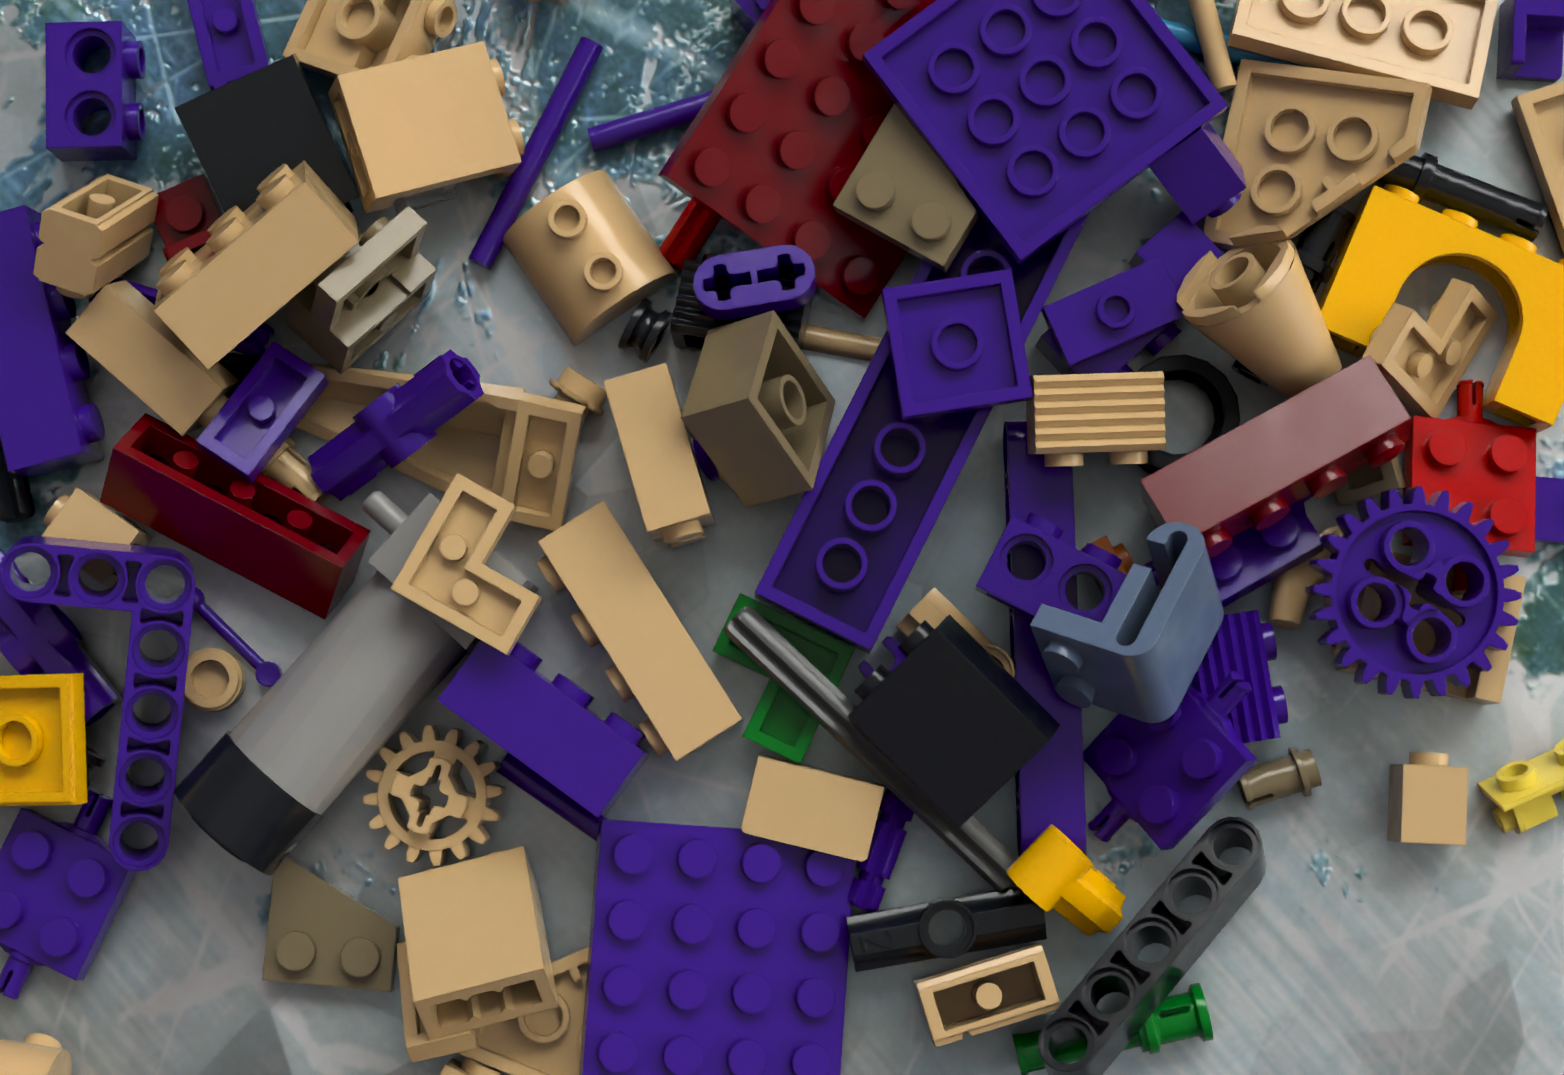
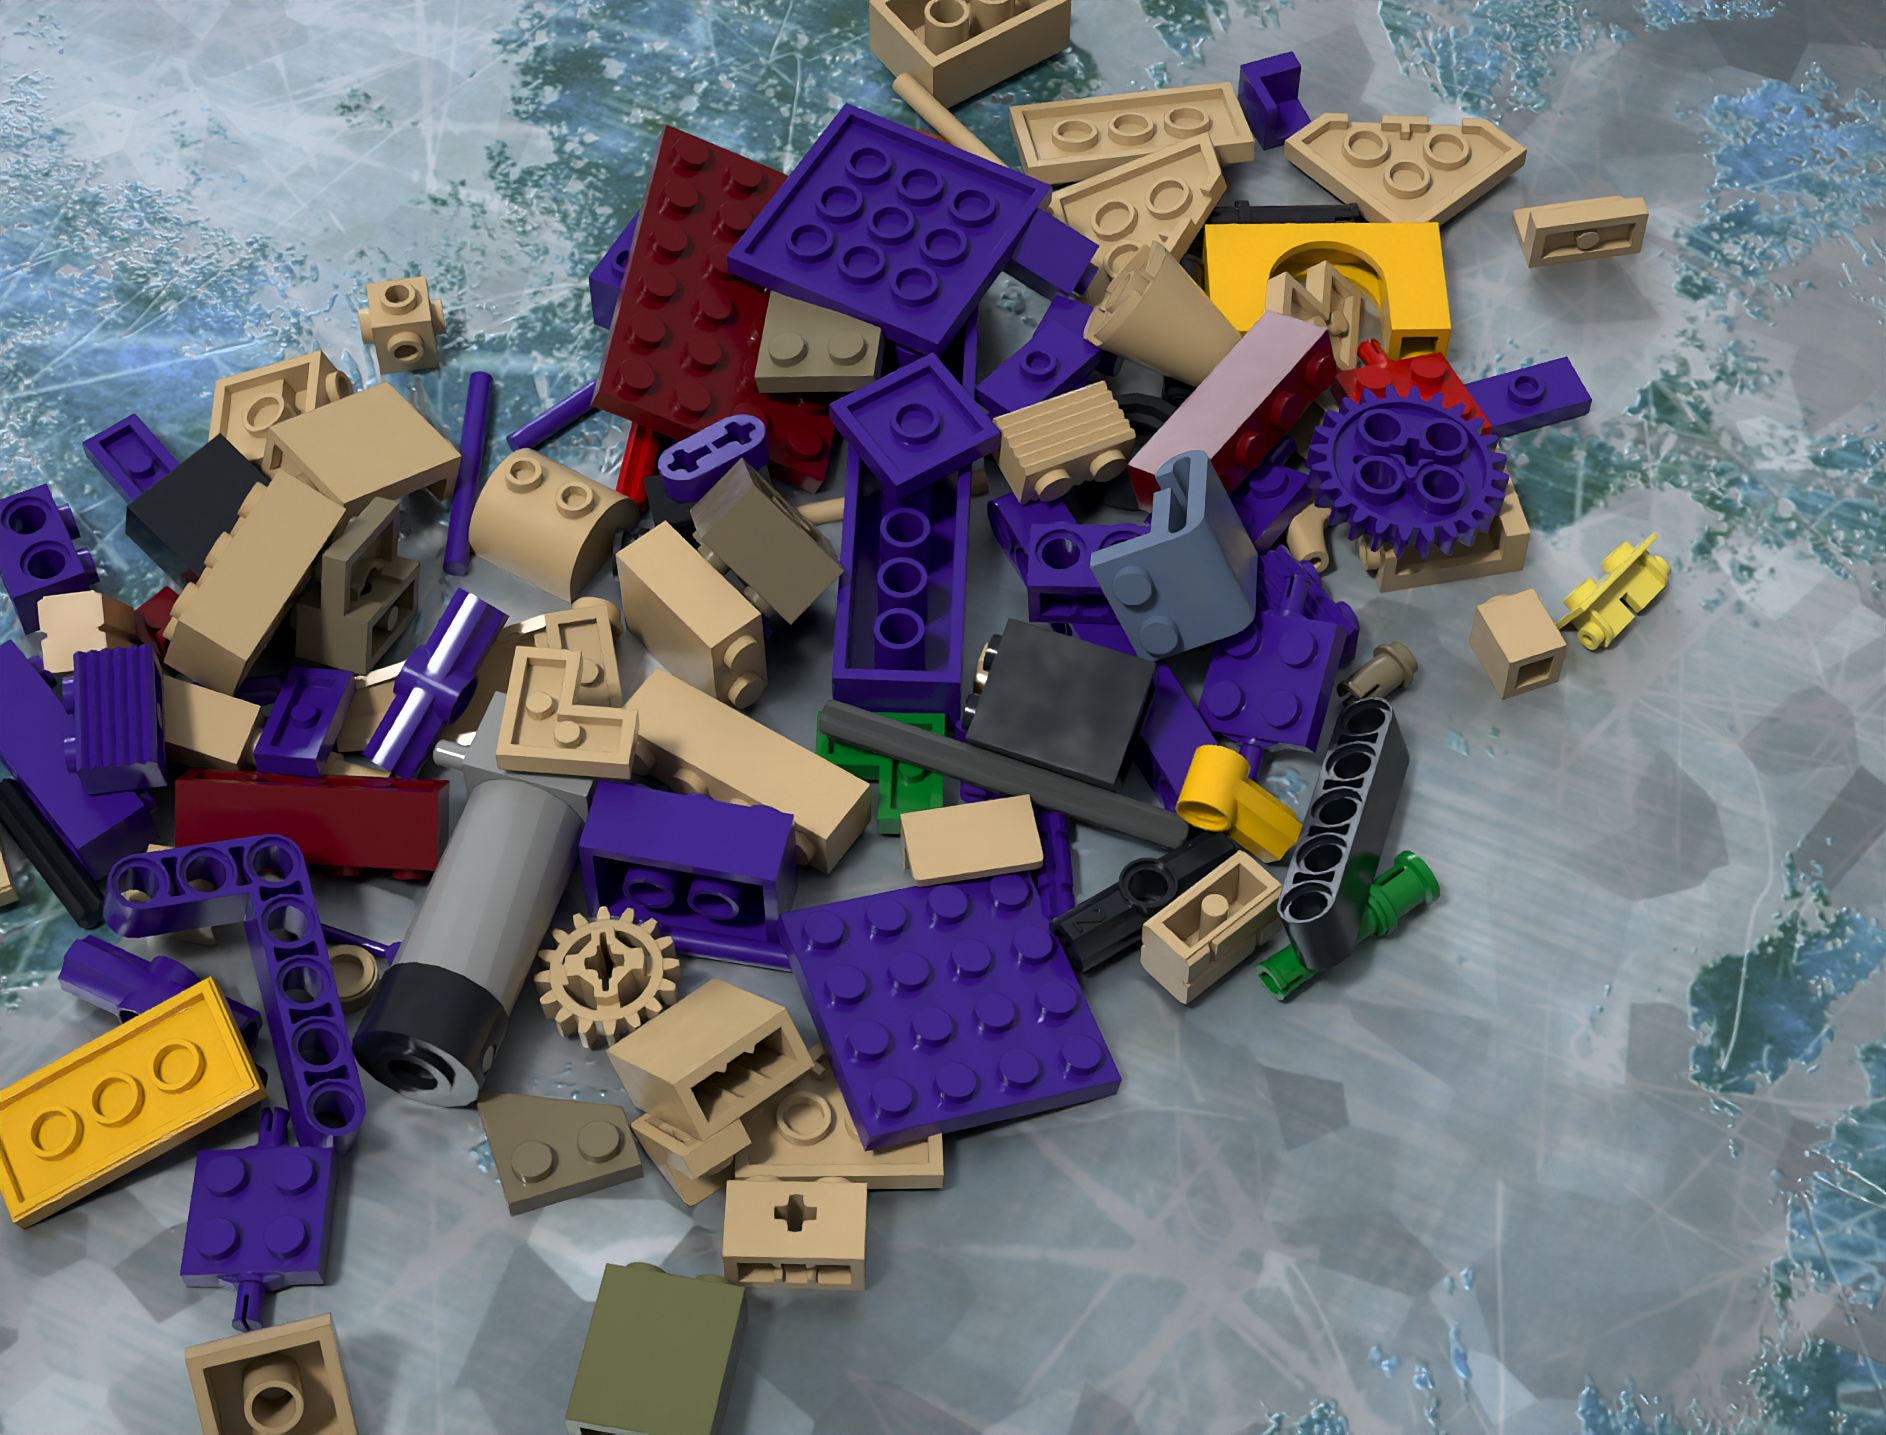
camera: 25 degrees left, 30 degrees down
none -> dark purple brick [62,643,168,795]

